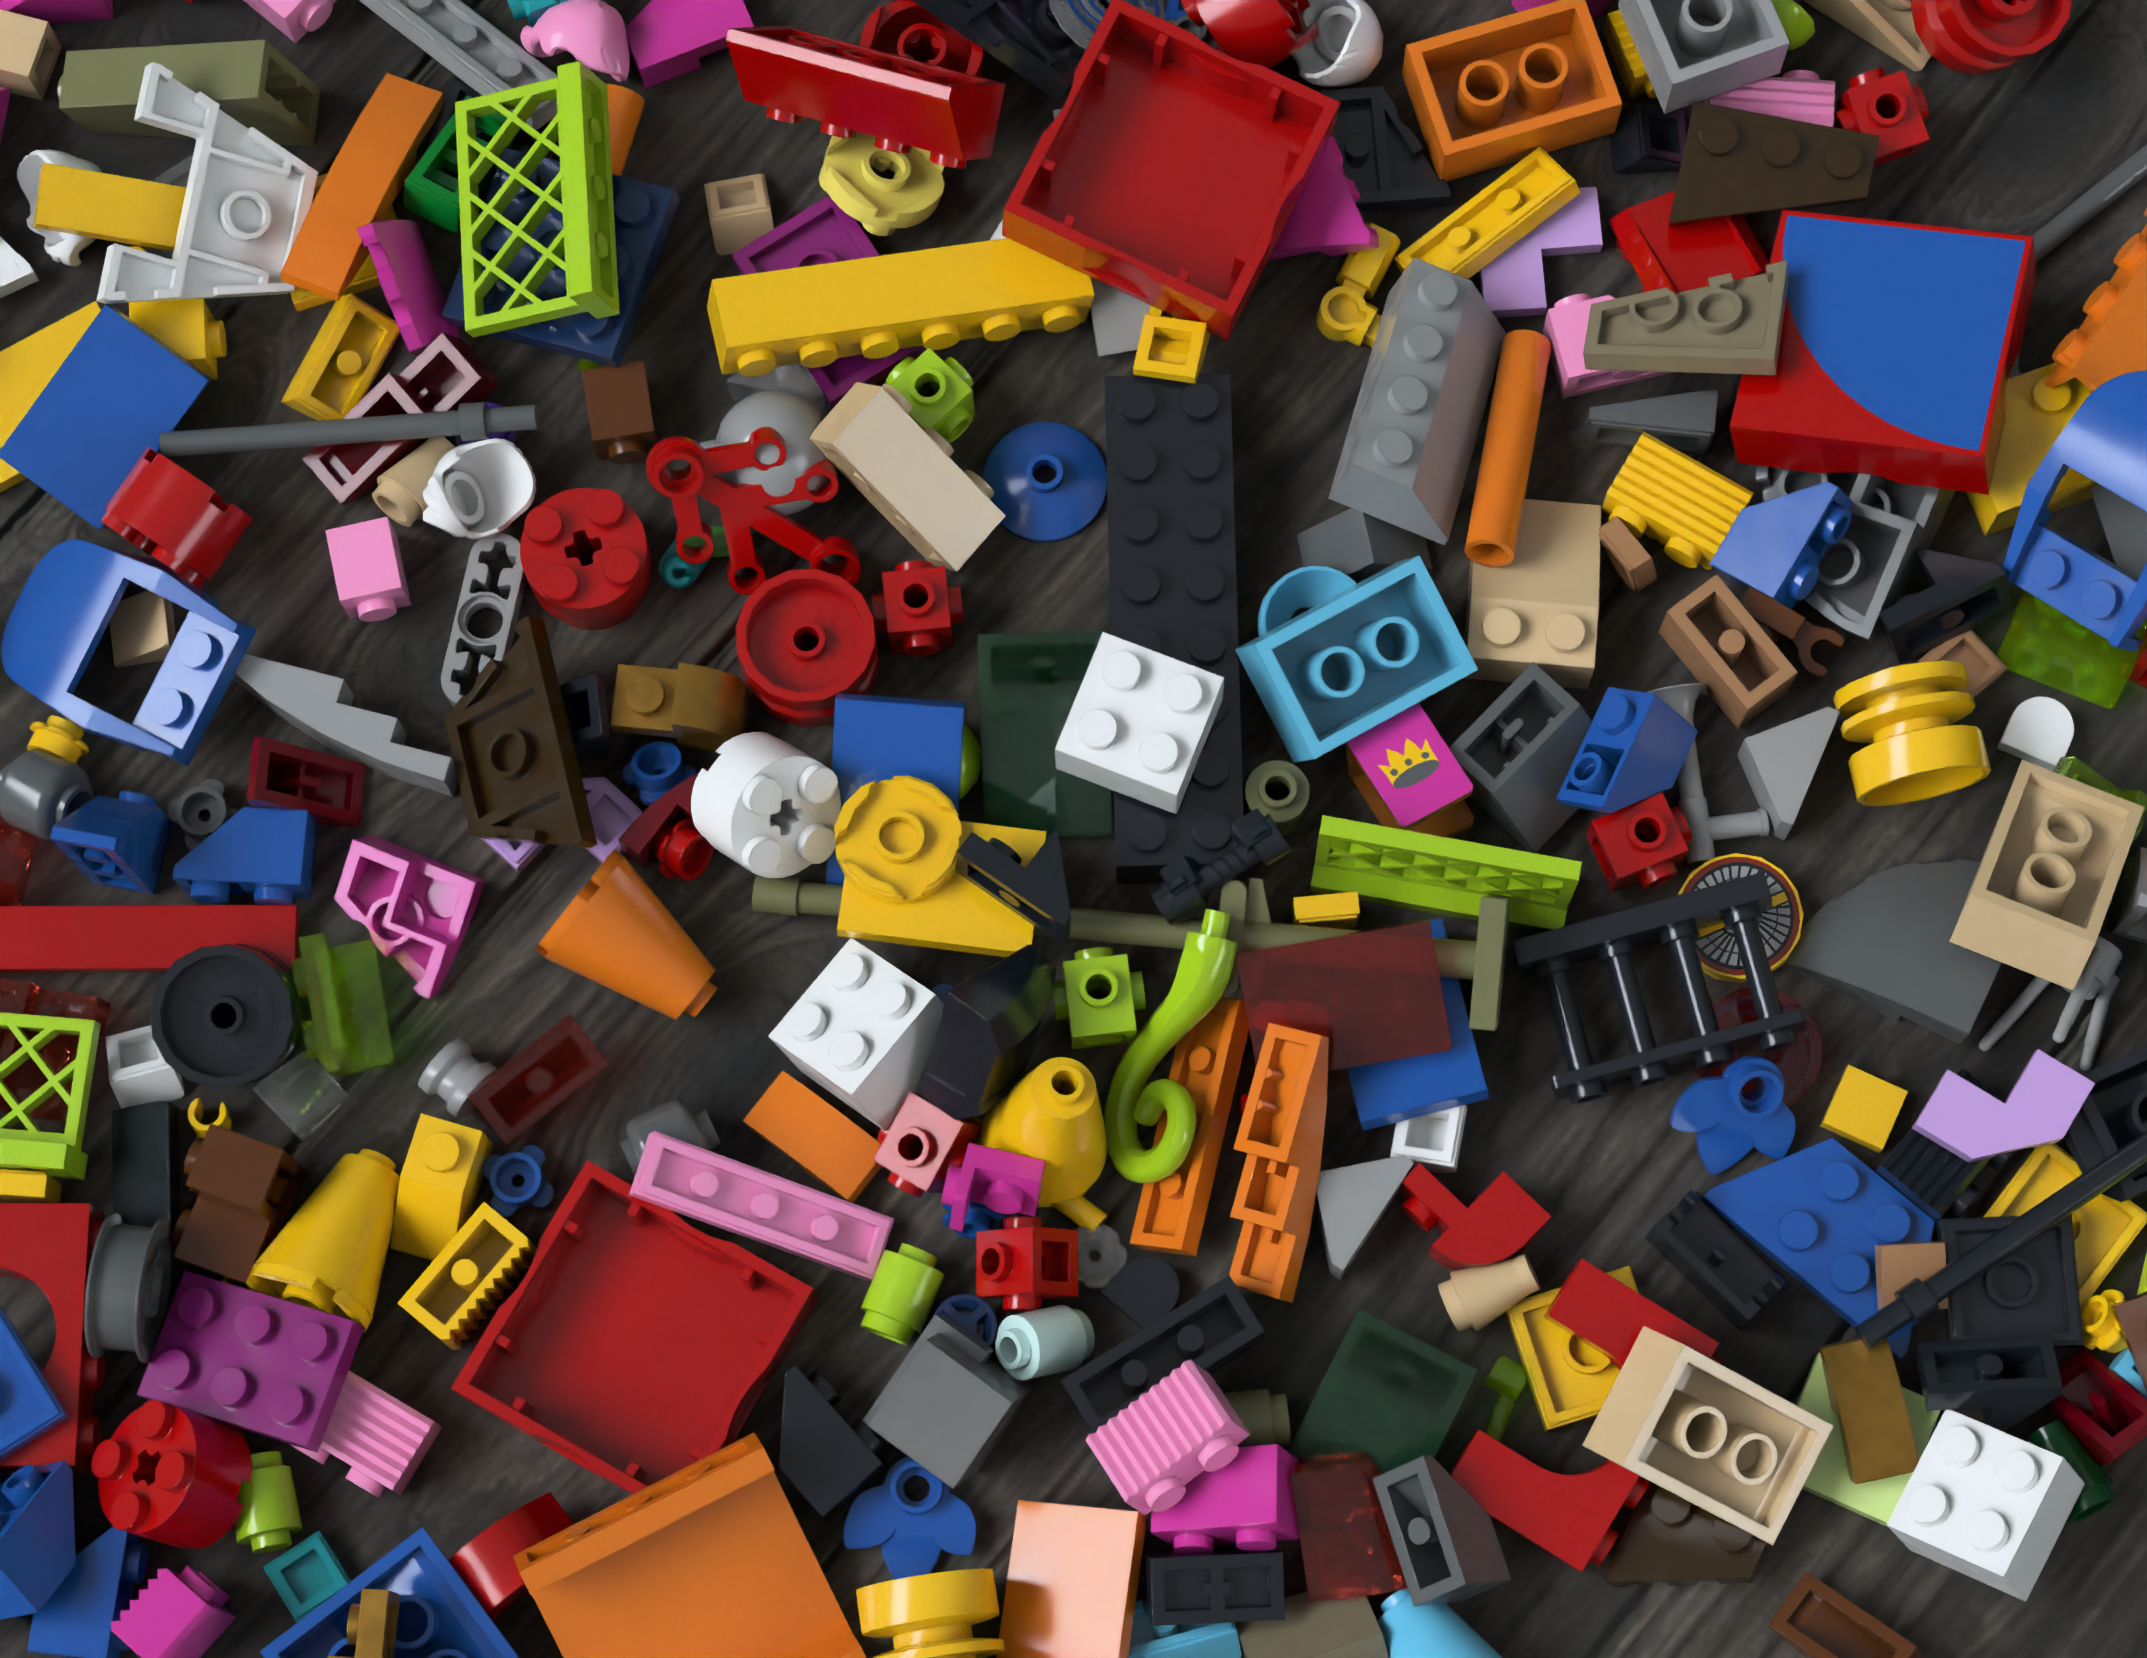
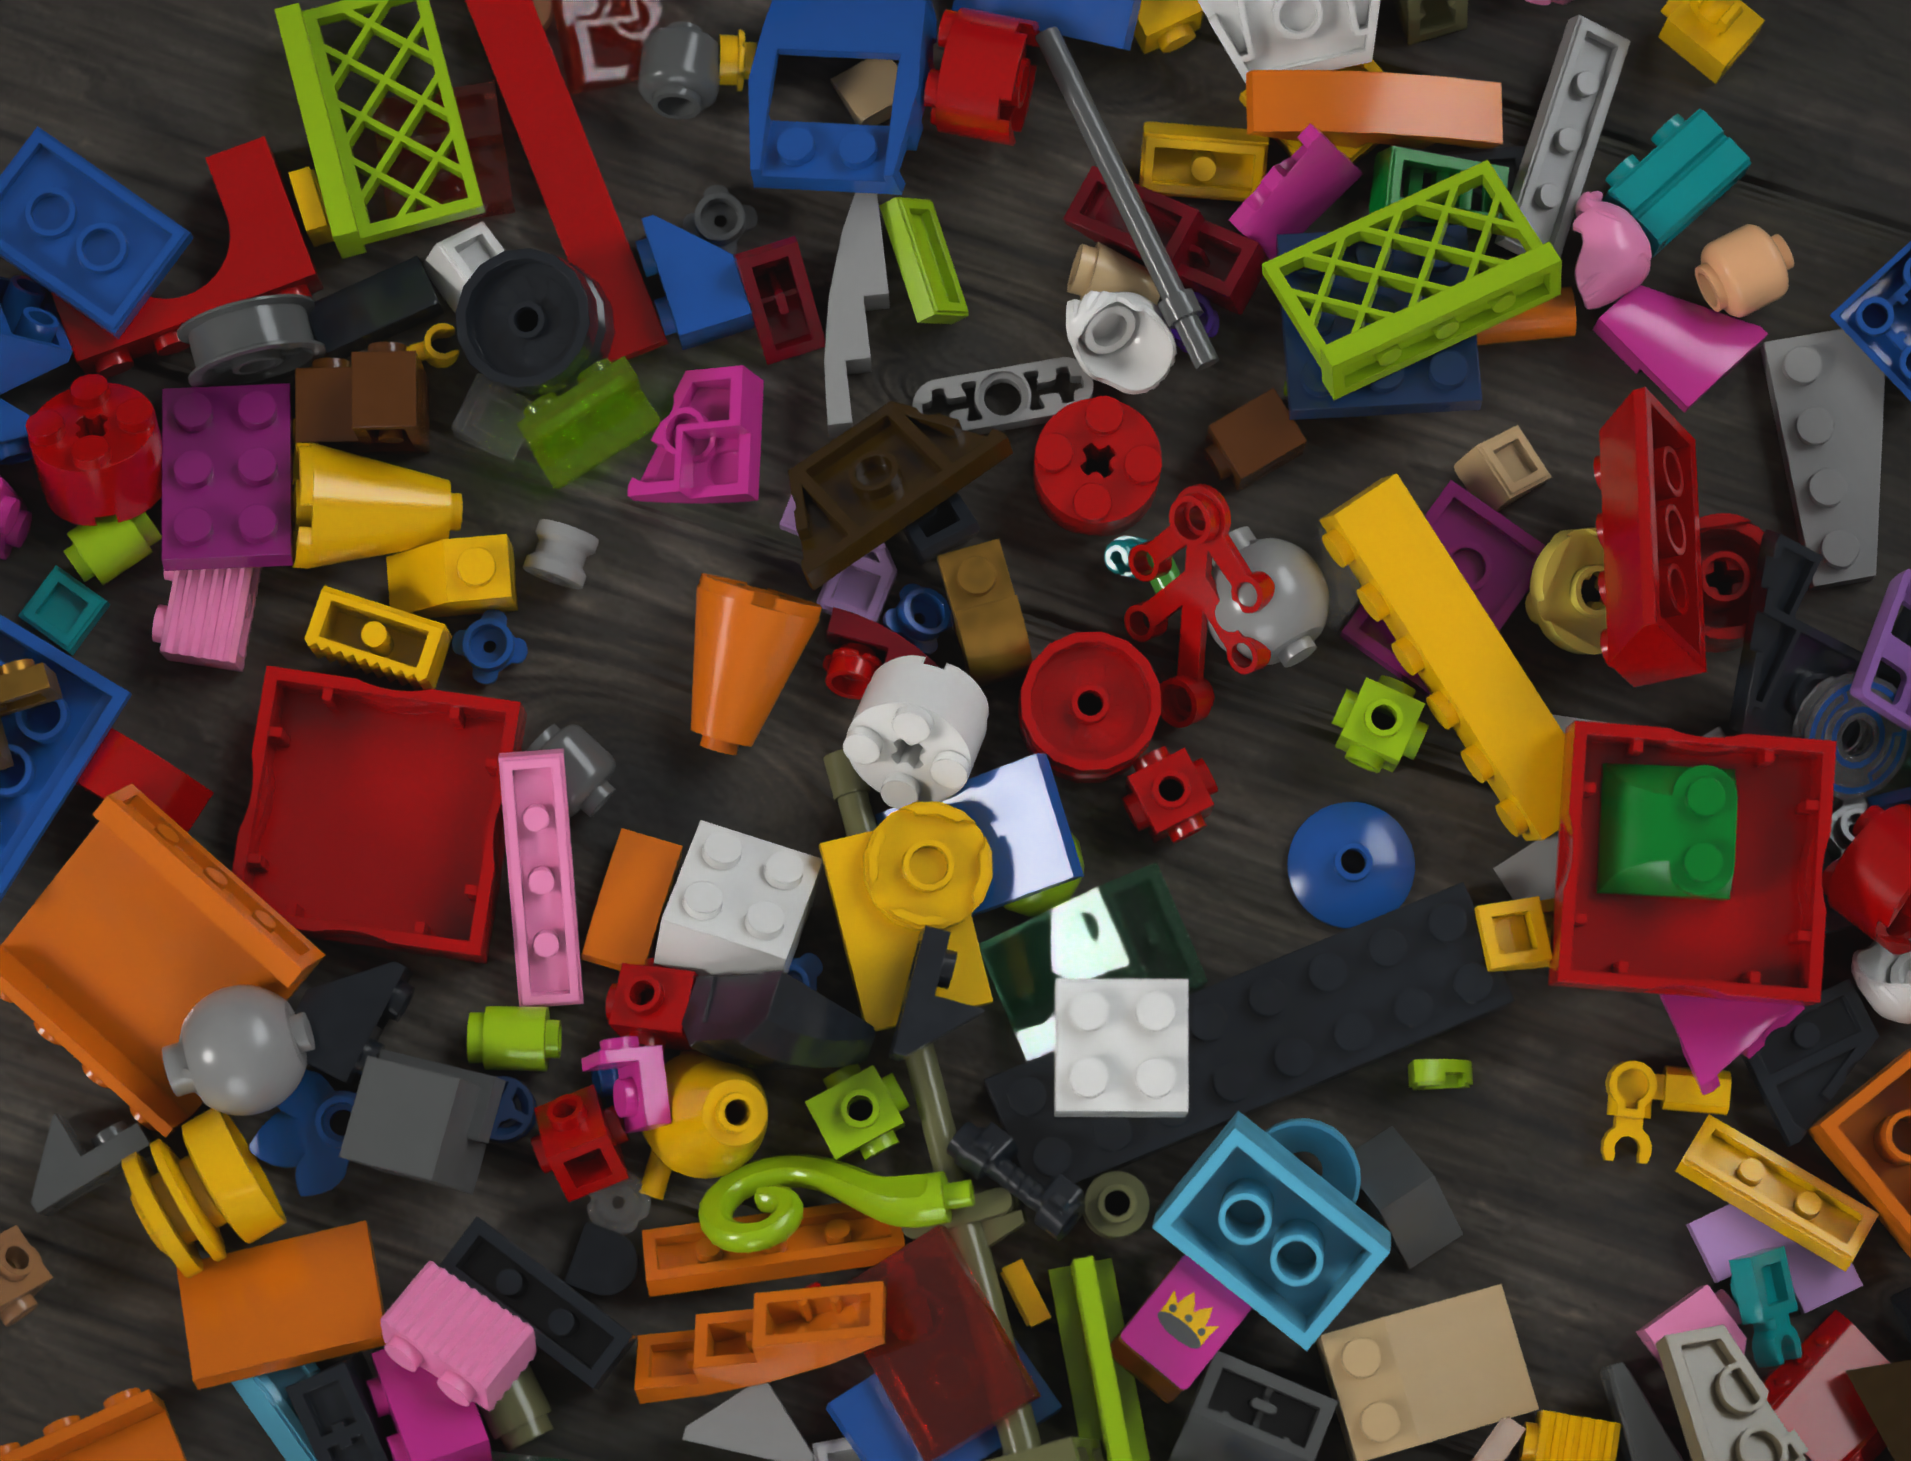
camera: 65 degrees right, 5 degrees up
blue slope [50,791,173,895] -> none
bright pink brick [325,517,411,622] -> none
clear red slope [467,1014,609,1145] -> none
tan brick [809,382,1005,572] -> none
light aqua brick [995,1305,1095,1381] -> none
light grey slope [1328,257,1506,545] -> none
orange piece [1464,329,1552,567] -> none
none -> light grey brick [162,985,315,1116]
none -> lime tile [879,197,969,324]
none -> lime tile [1408,1059,1473,1090]
none -> green slope [1596,763,1738,901]
none -> teal plate [1729,1246,1802,1368]

